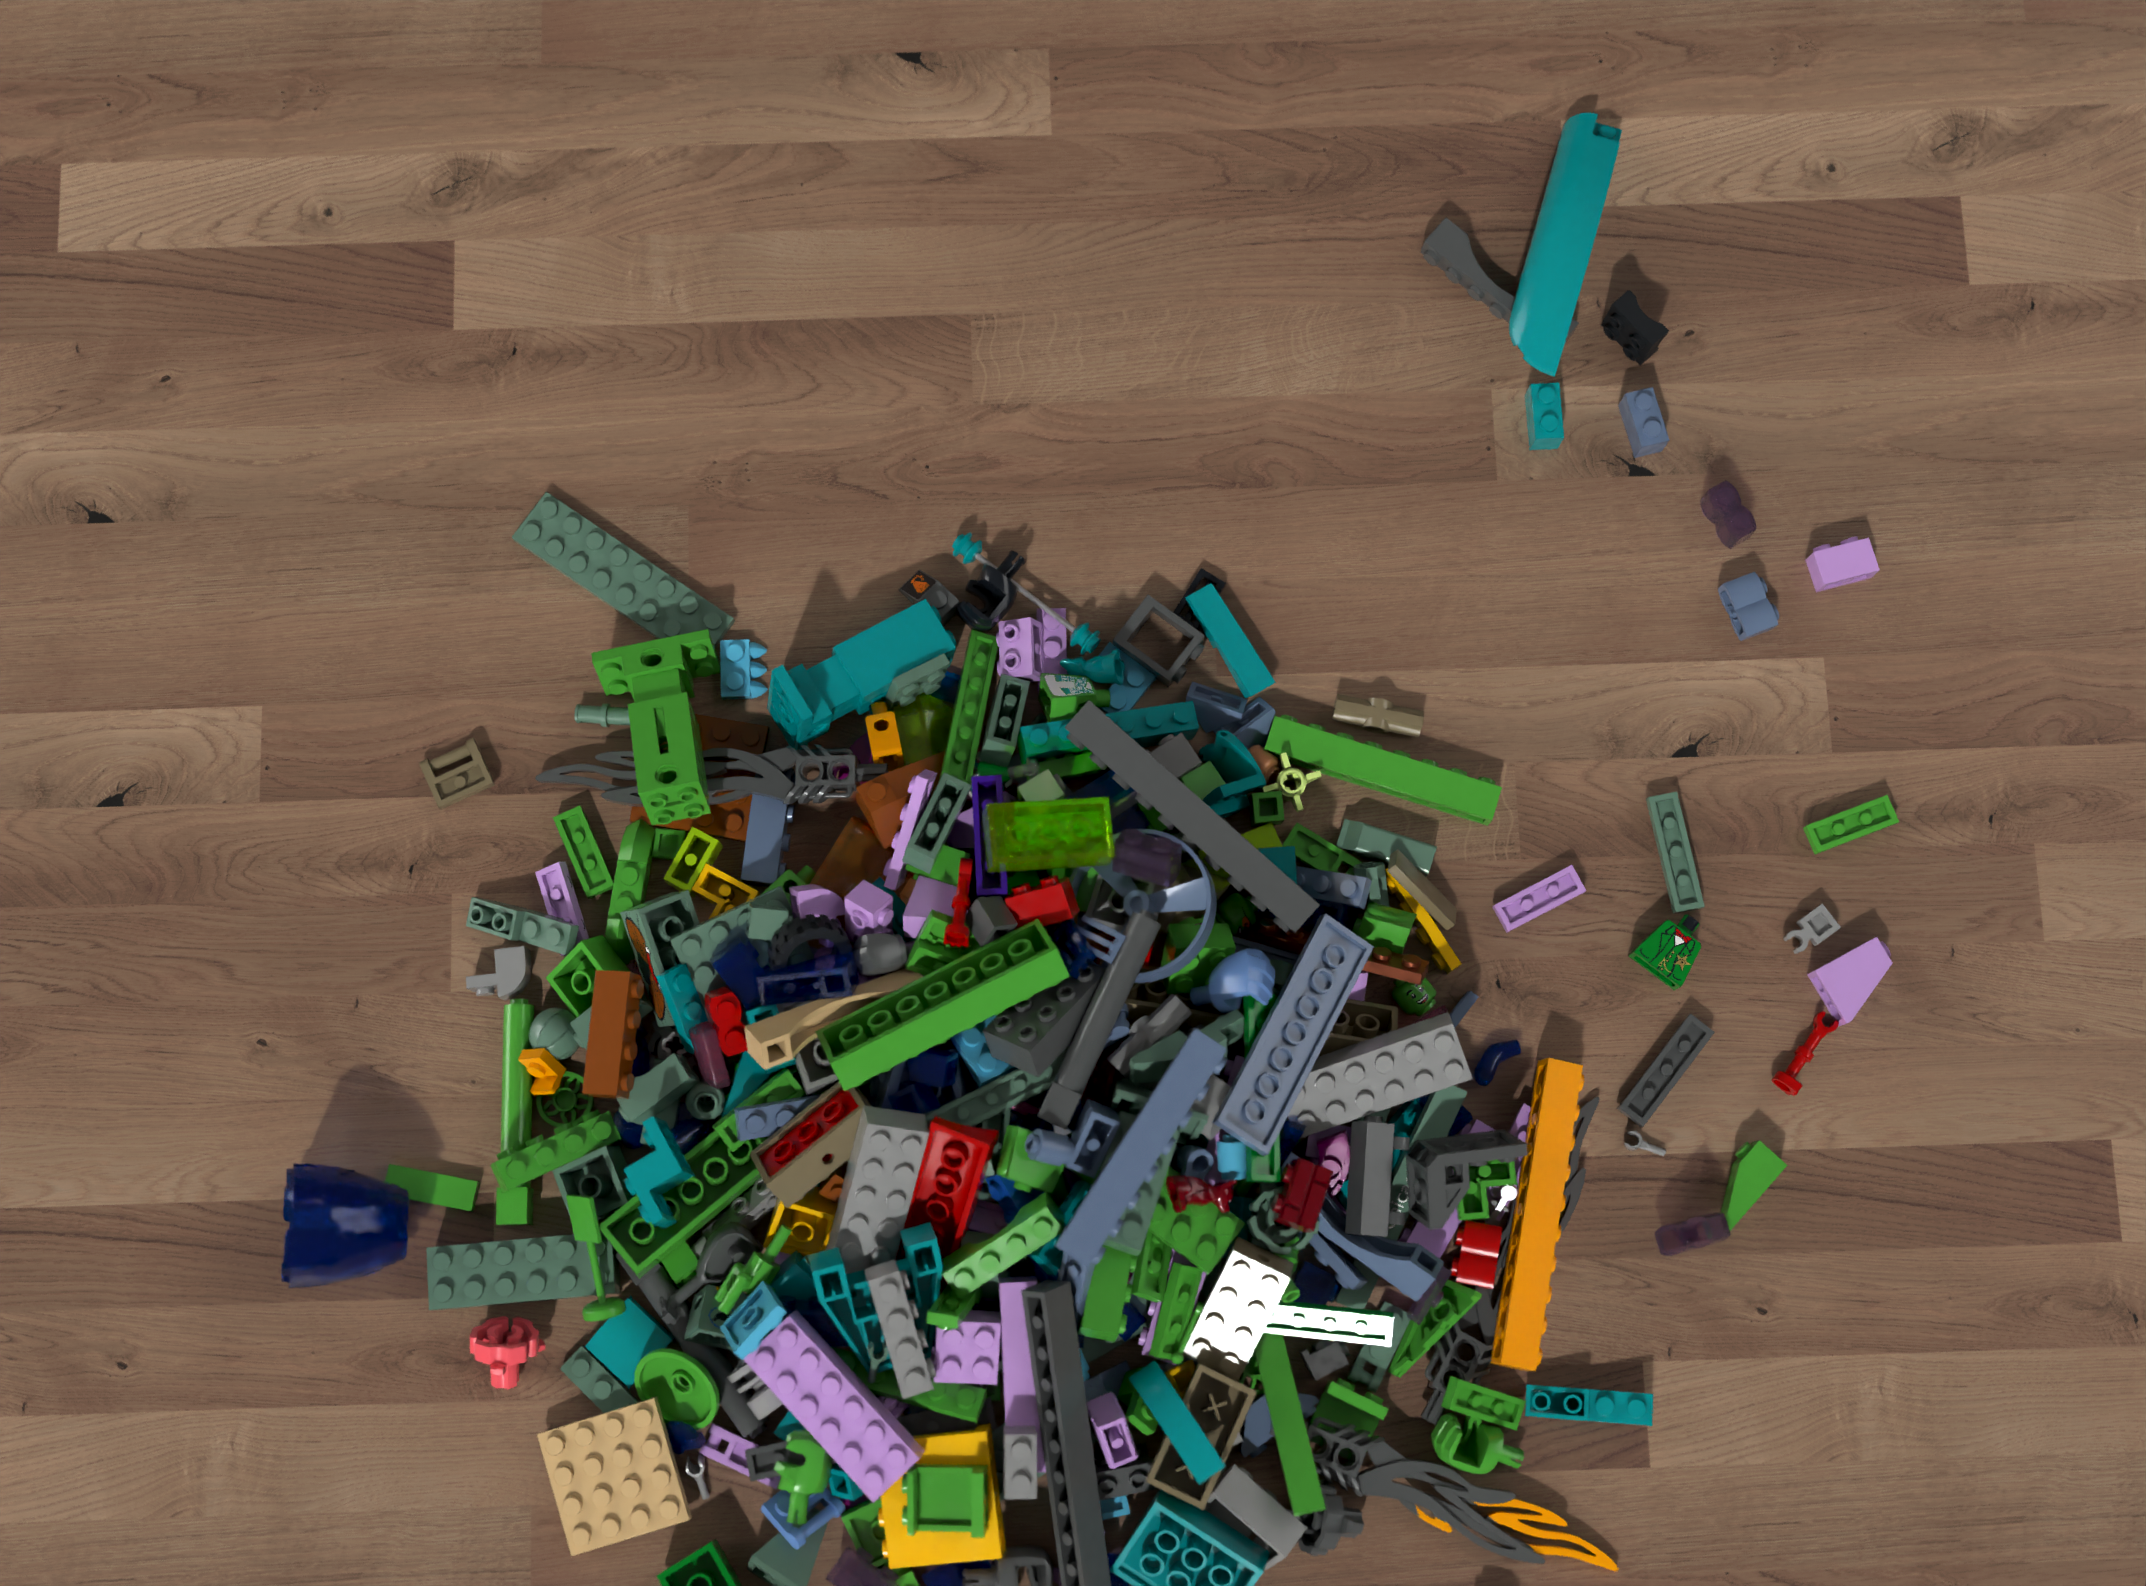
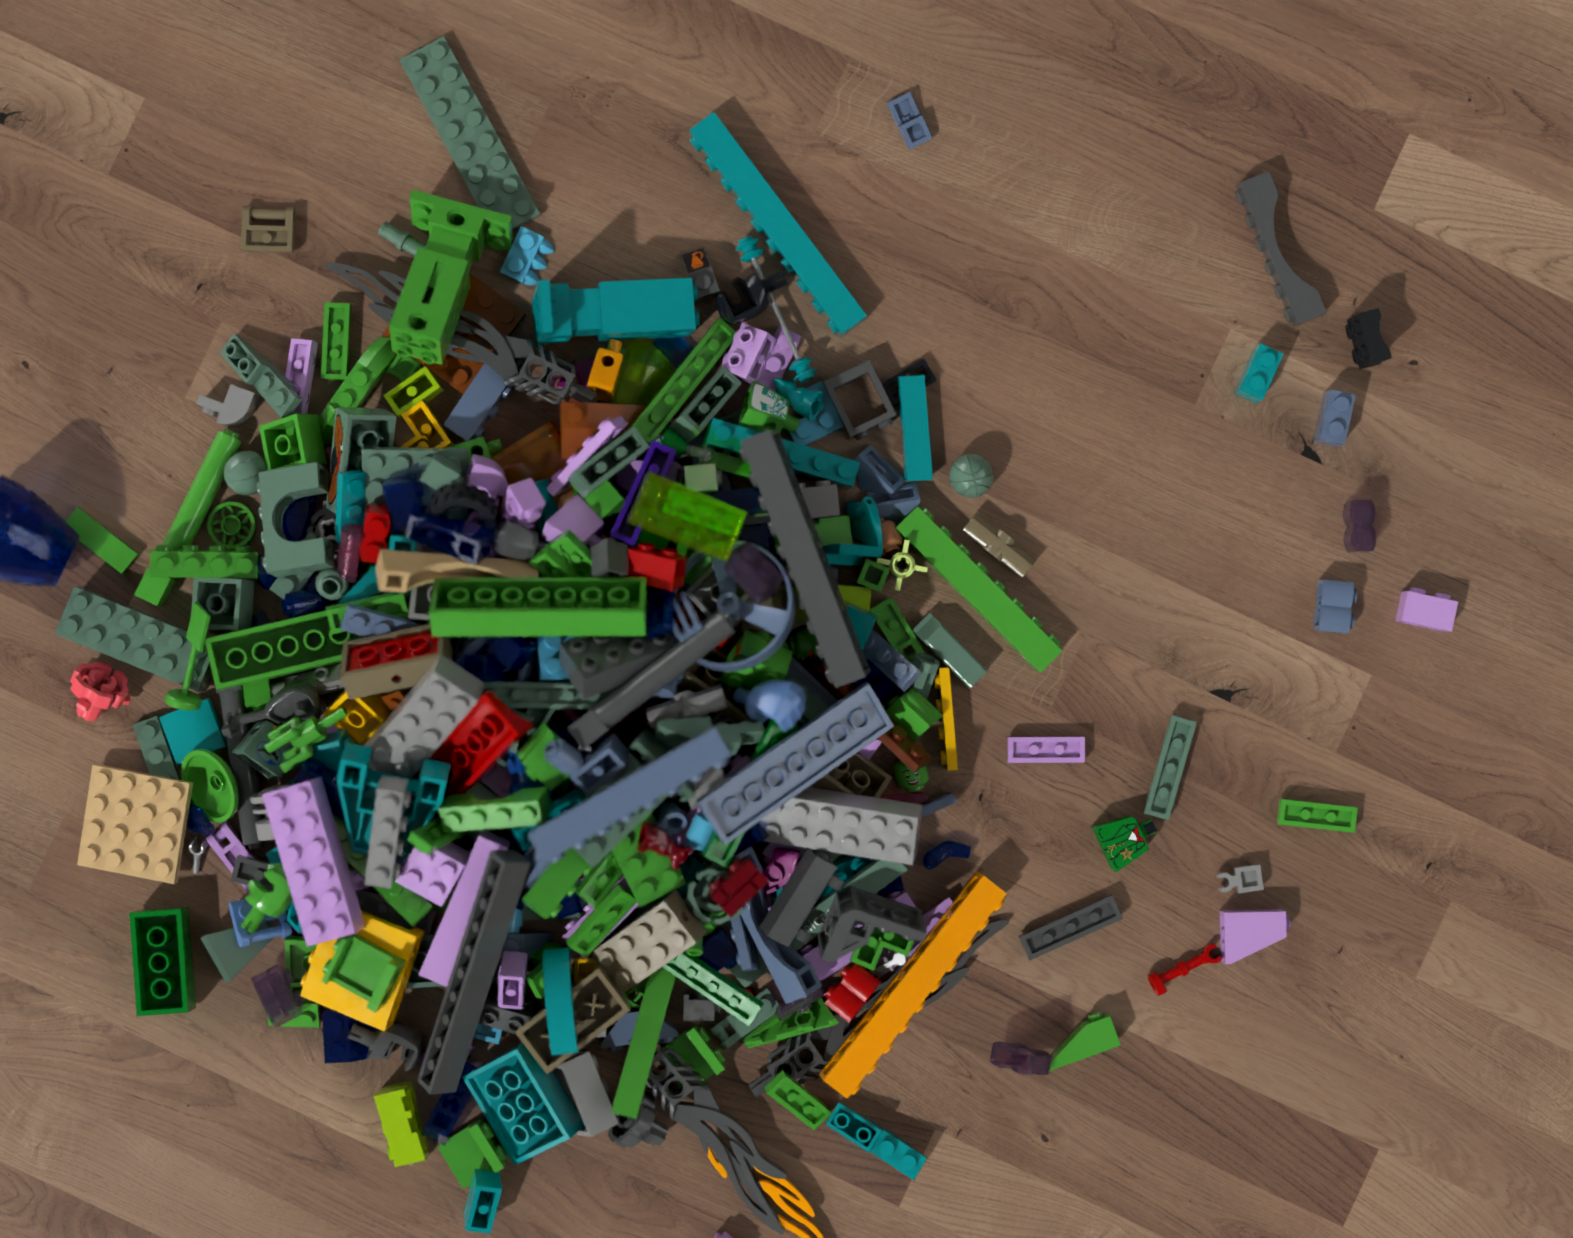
camera: 25 degrees right, 10 degrees up
light orange bracket [518,1048,566,1095] -> none
dark orange brick [582,970,644,1099] -> none
teal bracket [623,1116,695,1228] -> none
medium azure plate [720,1281,787,1360] -> none
sand green hand [867,1342,888,1383] -> none
sand green plate [885,653,950,709] -> none
red piece [943,858,973,947] -> none
light grey brick [1003,1426,1037,1500] -> none
bright green hinge [1171,1302,1205,1365] -> none
dark tan tile [1388,849,1457,930] -> none
bright green piece [1431,1413,1524,1474] -> none
teal slope [1509,113,1622,377] -> none
light grey hand [1624,1131,1666,1156] -> none
none -> teal brick [689,112,867,337]
none -> sand blue slope [886,92,933,150]
none -> sand green piece [949,454,994,498]

